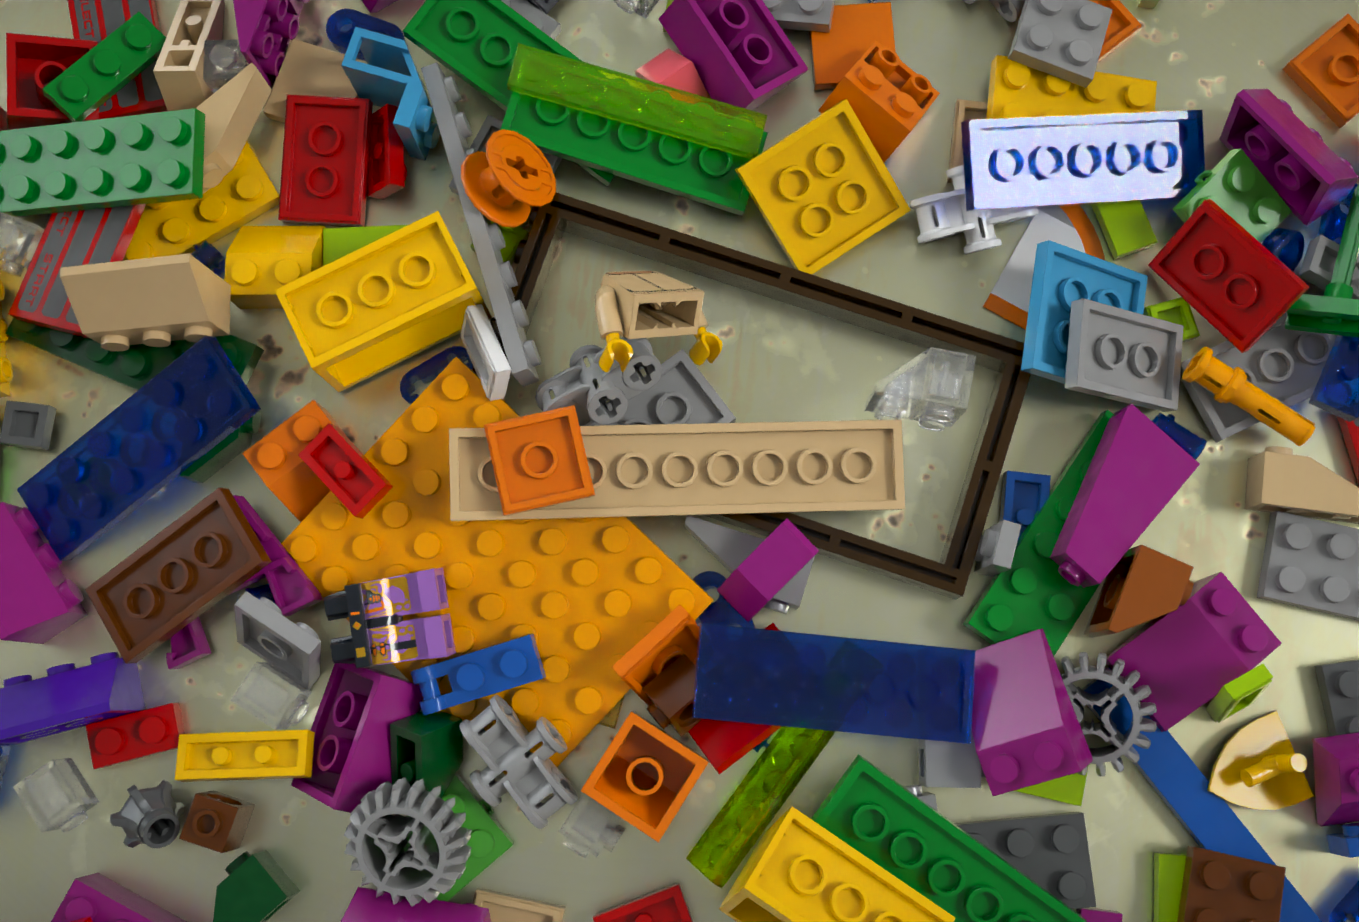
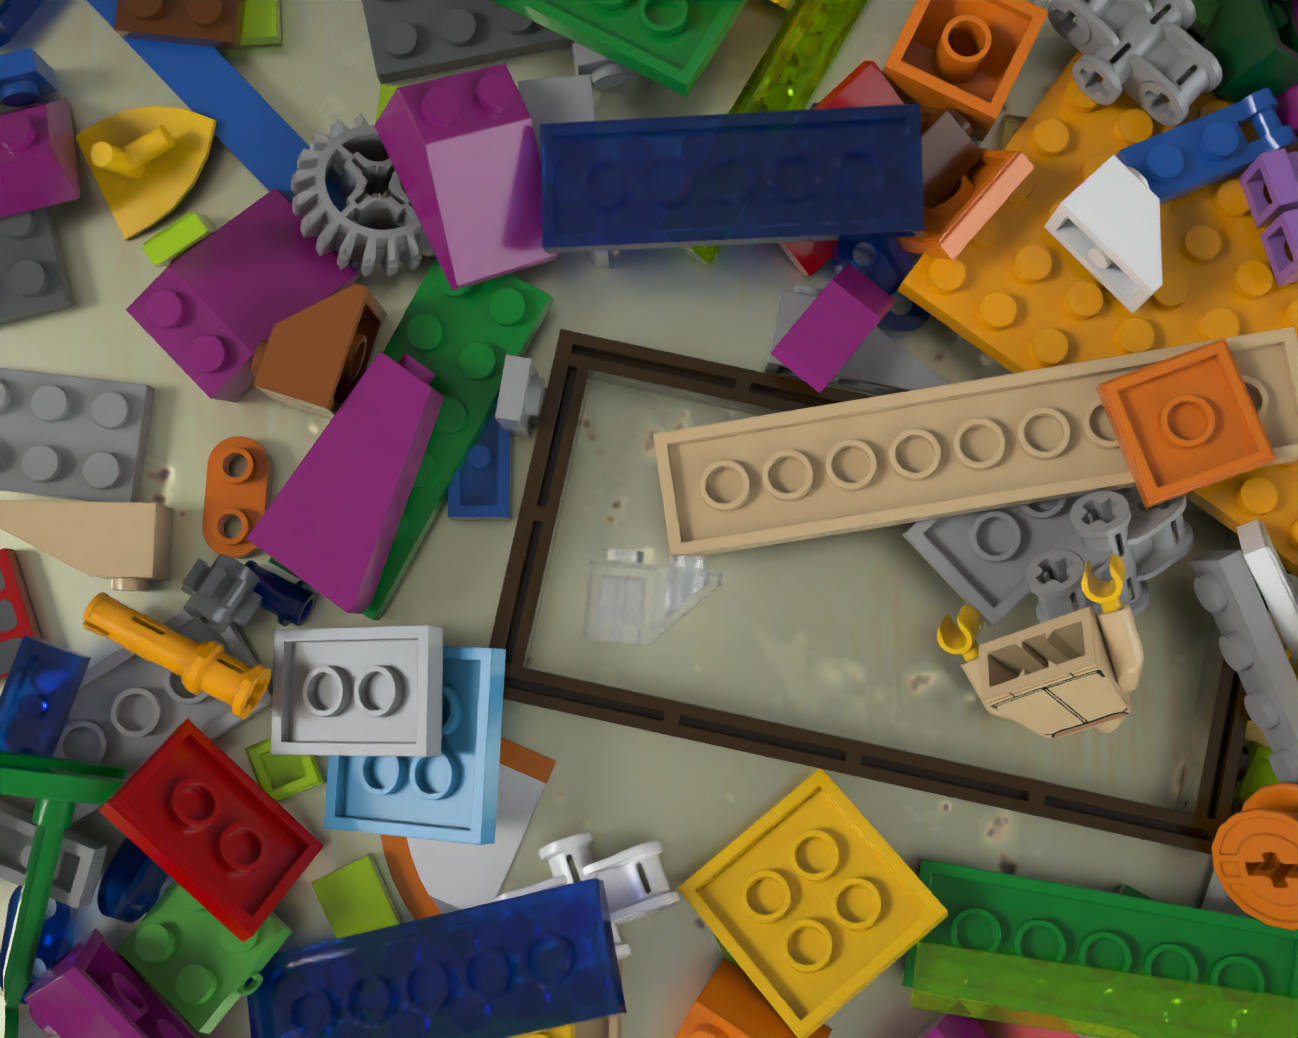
camera: 170 degrees right, 5 degrees up
none -> dark grey gear [181,554,263,633]
none -> orange plate [202,436,274,559]
none -> white slope [1044,154,1163,314]

